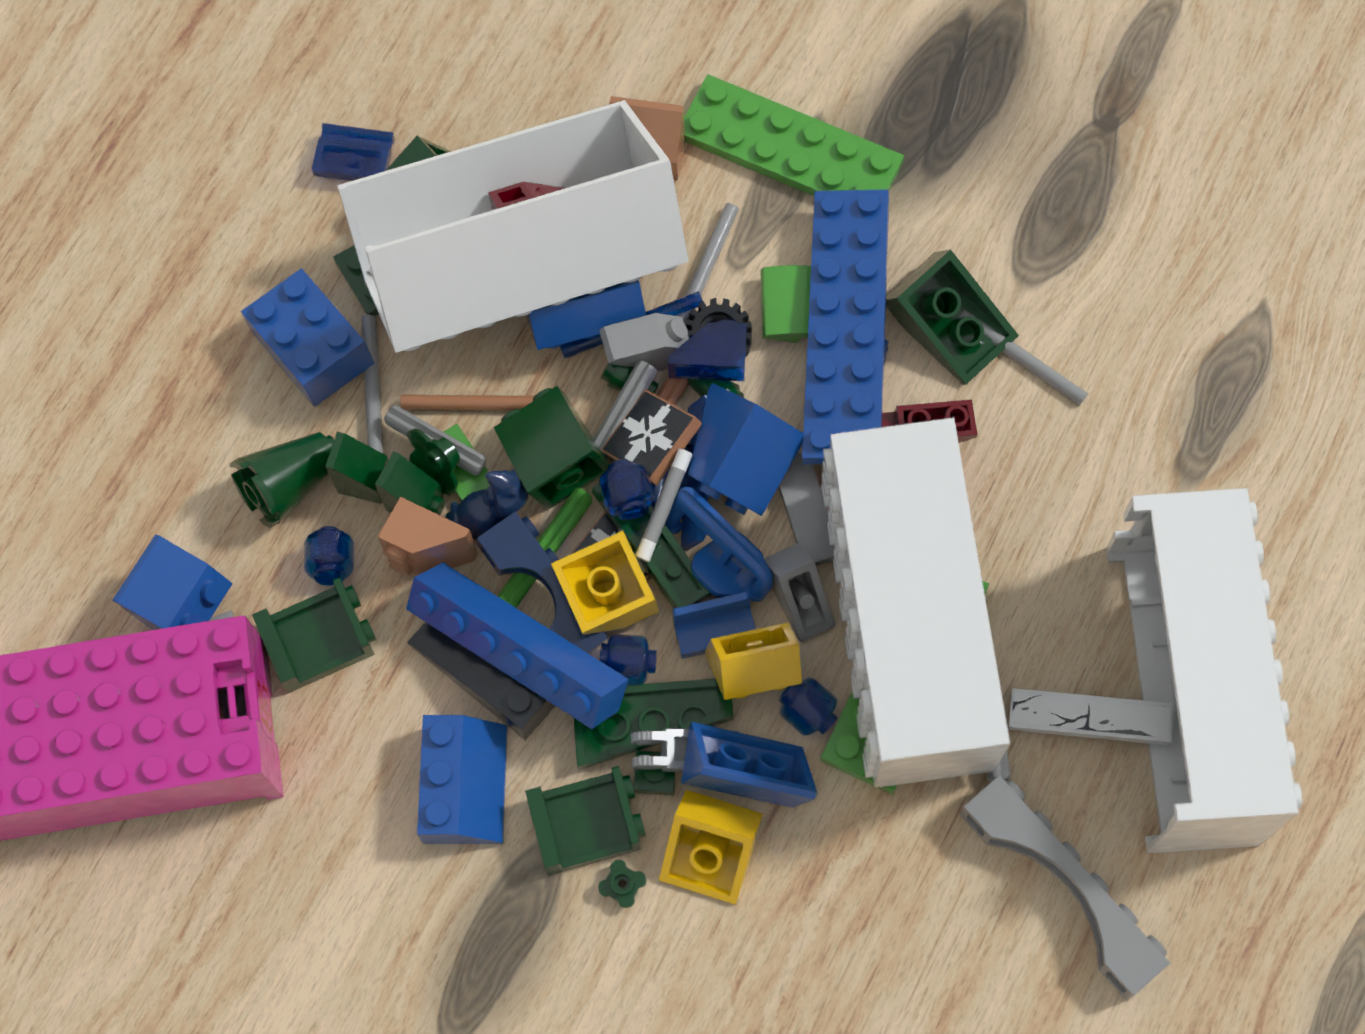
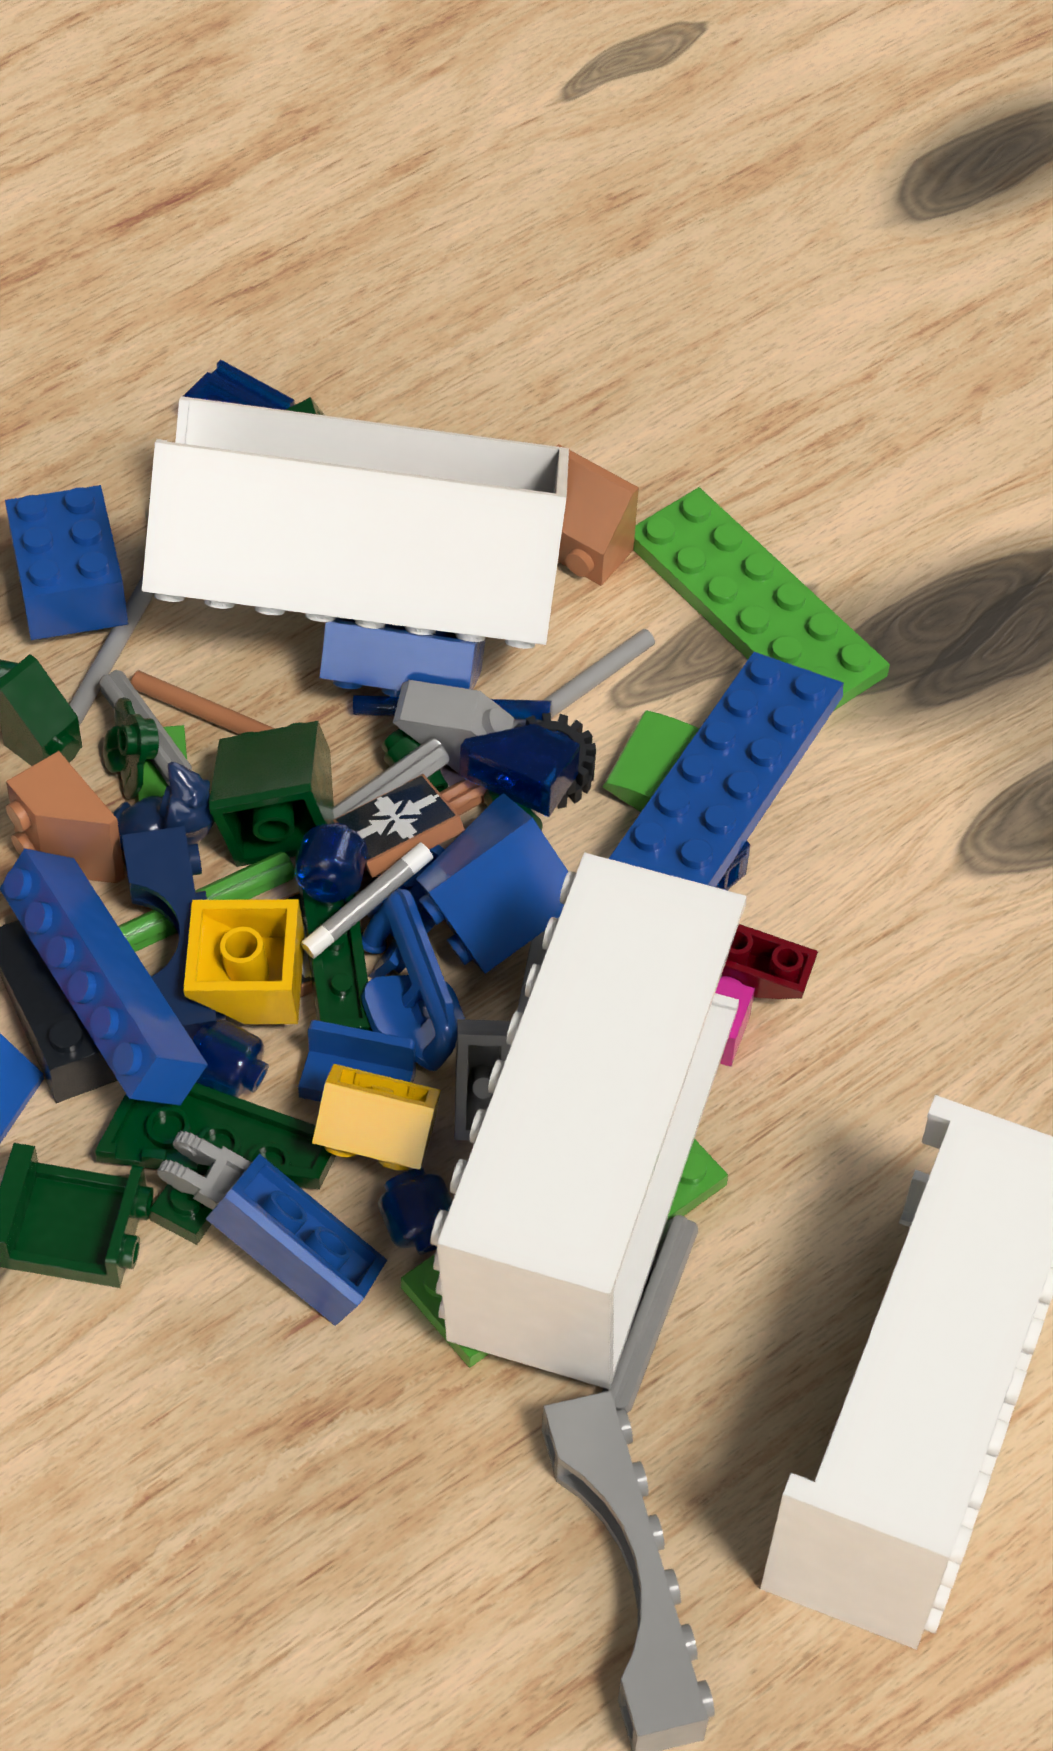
camera: 20 degrees right, 15 degrees down
dark green slope [375,451,445,515] -> none
dark green plate [598,860,646,908] -> none
yellow slope [659,790,763,905] -> none
dark green slope [886,249,1019,385] -> none
light grey bar [959,310,1088,406] -> none
white tile [1009,688,1174,745] -> none

